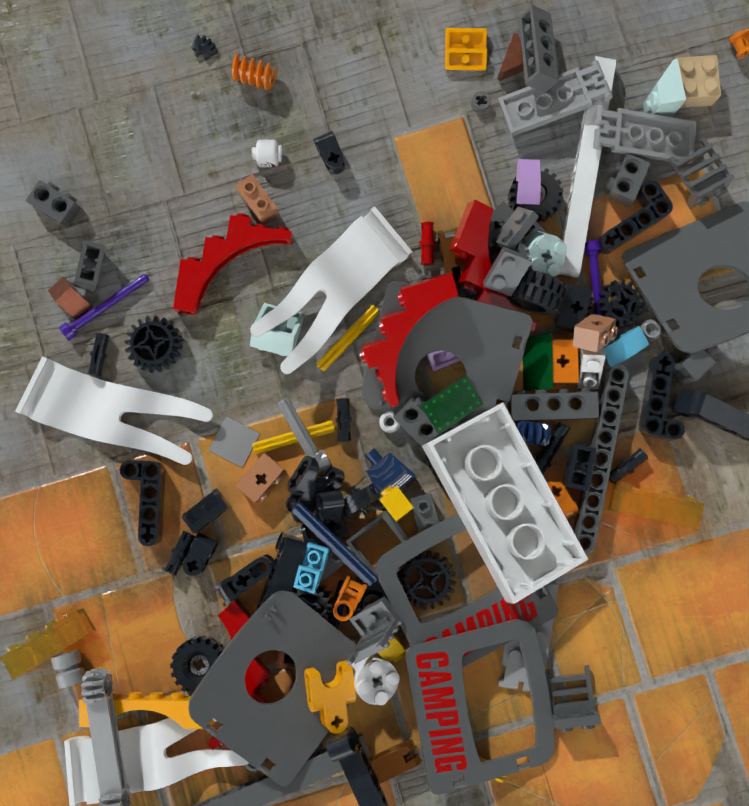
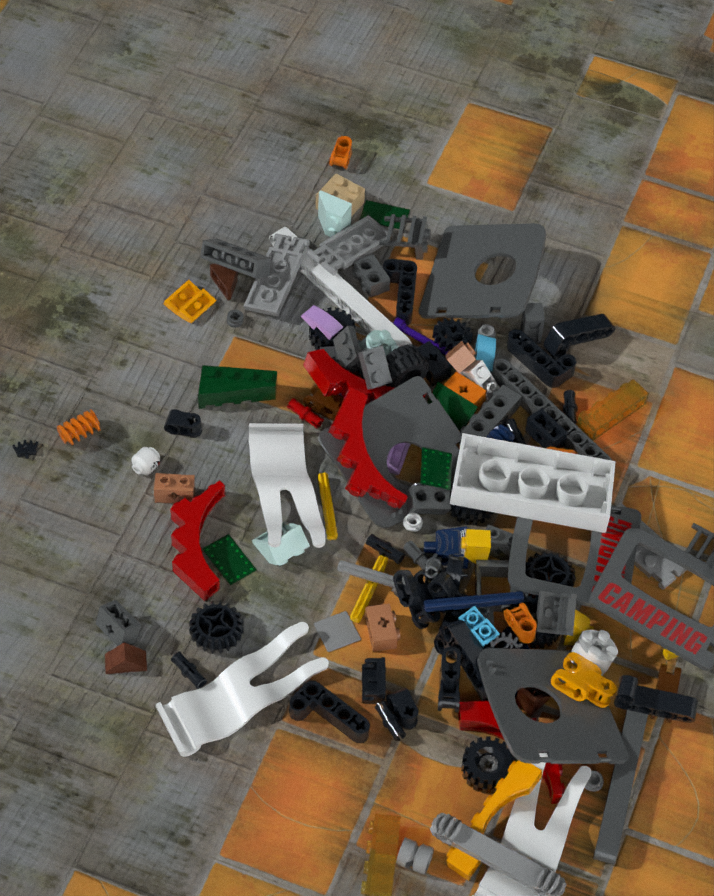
camera: 55 degrees left, 30 degrees down
dark grey brick [25,180,81,228] -> none
dark purple piece [59,274,149,341] -> none
none -> dark green wedge [198,365,277,409]
none -> dark green sticker [202,534,257,585]
none -> dark green sticker [359,200,410,229]
none -> dark grey axle [403,541,428,569]
none -> dark grey axle [425,554,442,578]

